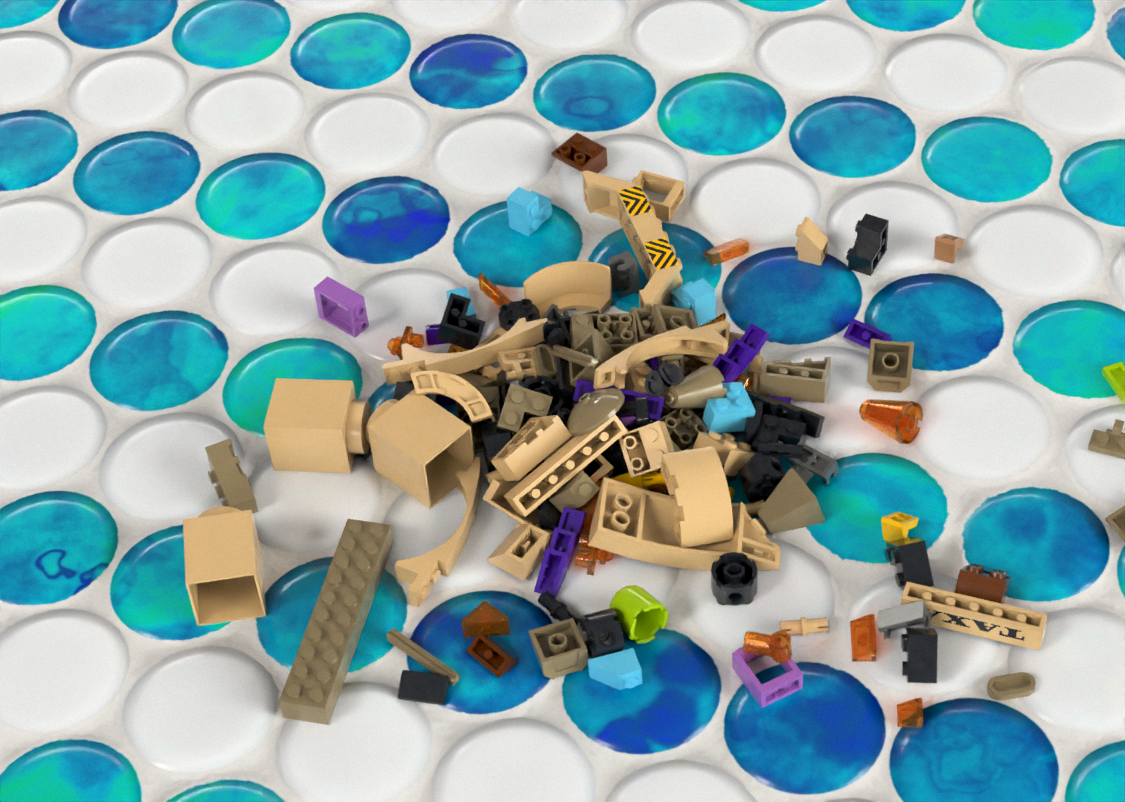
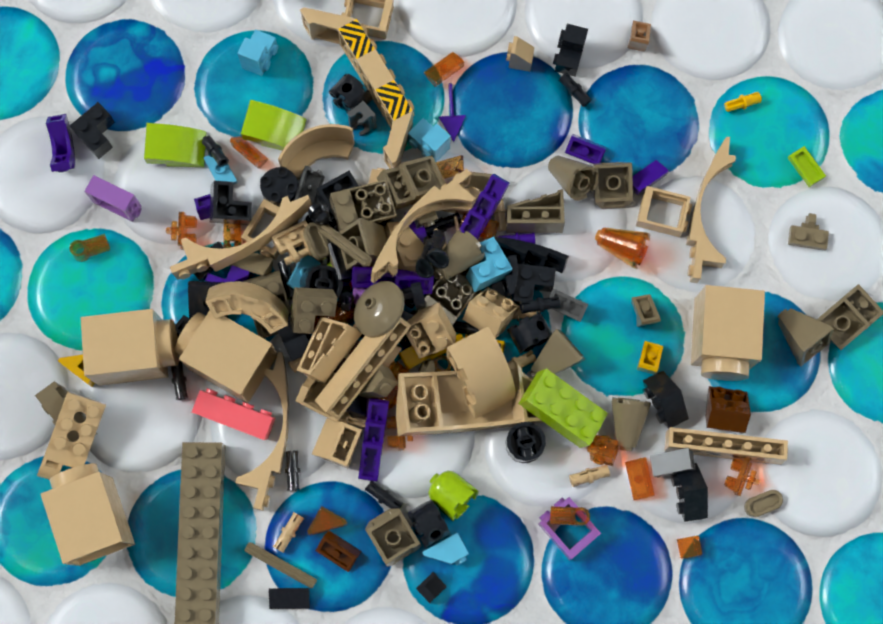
camera: 20 degrees left, 30 degrees up
none -> tan hinge [37,392,106,480]
none -> dark purple arch [46,114,75,173]
none -> yellow slope [58,354,95,387]
none -> piece [69,234,110,262]
none -> black brick [70,102,115,159]
none -> lime slope [144,123,207,168]
none -> black pin [171,360,188,400]
none -> coral brick [192,388,276,440]
none -> black axle [202,136,229,167]
none -> lime slope [241,100,307,150]
none -> tan pin [273,512,304,553]
none -> black pin [285,450,300,491]
none -> black brick [329,74,372,113]
none -> black panel [416,572,446,603]
none -> dark purple piece [438,83,466,142]
none -> lime brick [518,368,608,448]
none -> dark tan cone [548,155,599,201]
none -> black pin [558,73,592,107]
none -> clear orange brick [587,435,619,466]
none -> dark tan cone [612,397,651,451]
none -> dark purple slope [632,160,669,196]
none -> dark tan slope [632,294,661,327]
none -> tan window [636,186,692,237]
none -> tan slope [686,137,736,283]
none -> tan container [691,285,765,381]
none -> yellow axle [724,92,762,112]
none -> clear orange hips [724,458,760,497]
none -> dark tan slope [778,308,833,367]

